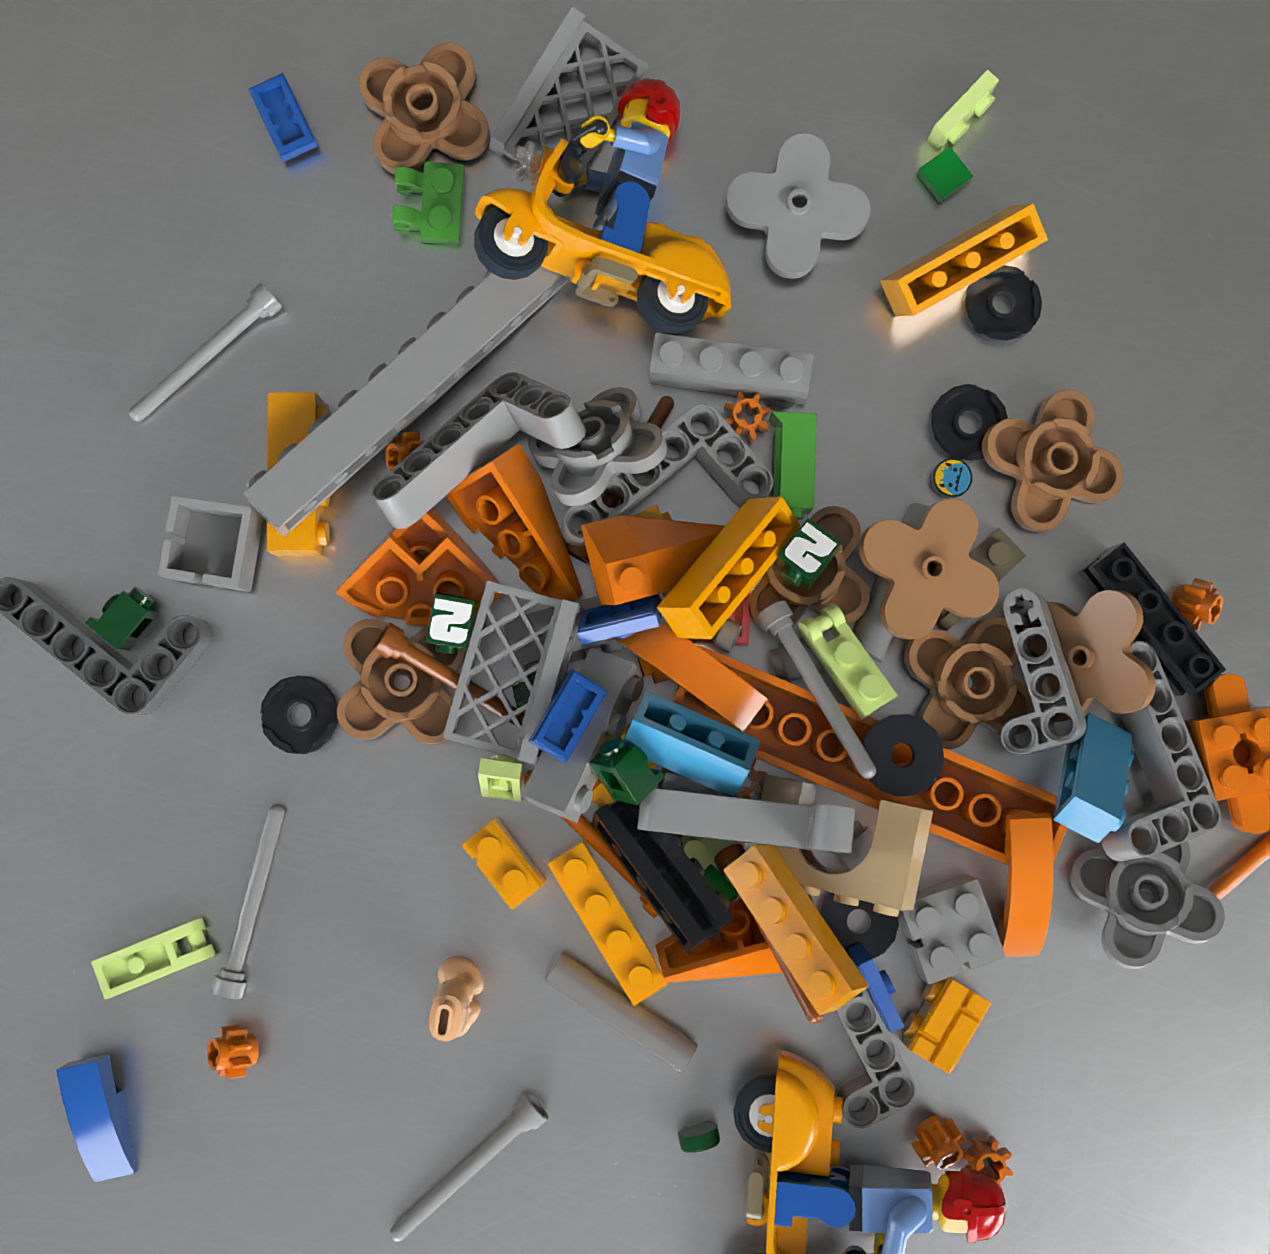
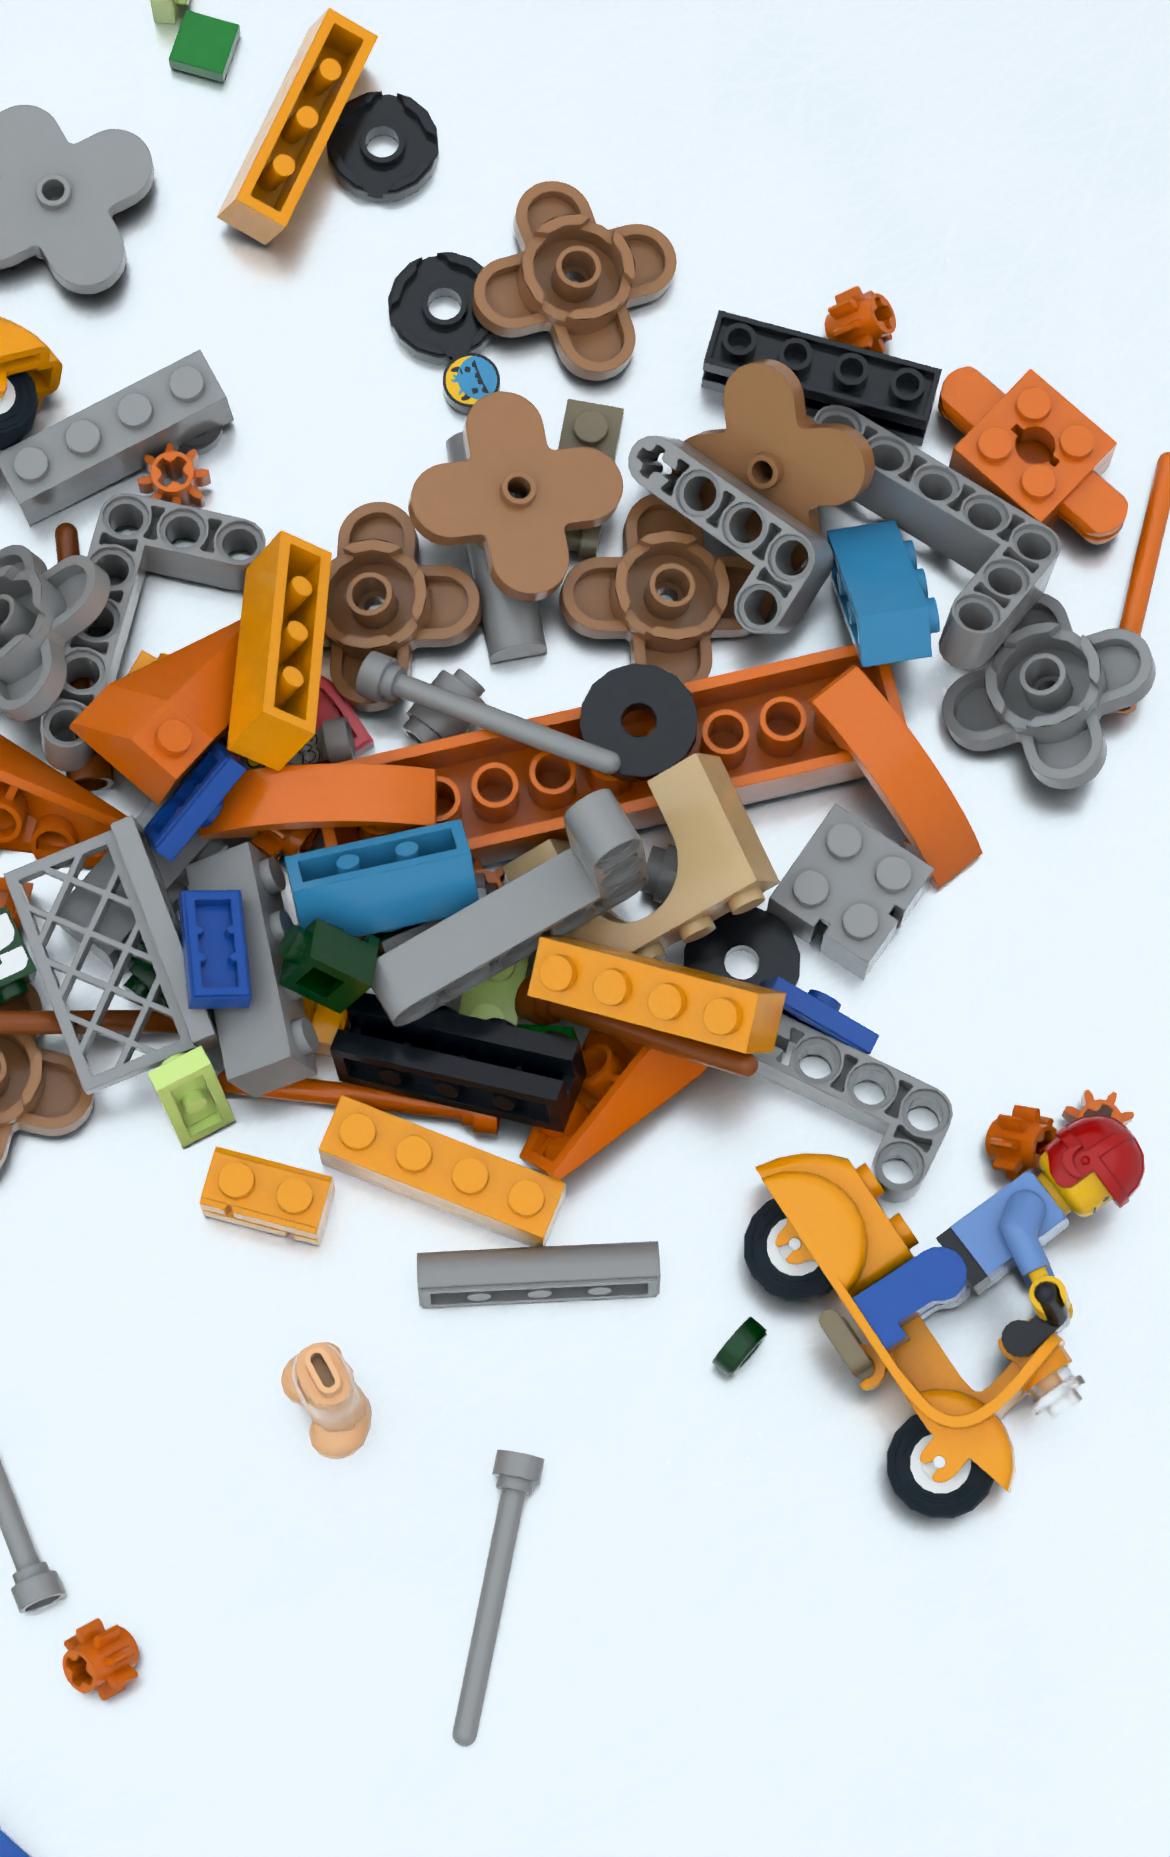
camera: 35 degrees left, 10 degrees down
bright green window [768,412,817,520] -> none
brick [776,518,841,589] -> none
yellowish green plate [798,603,898,721] -> none
light orange brick [901,977,992,1075] -> none

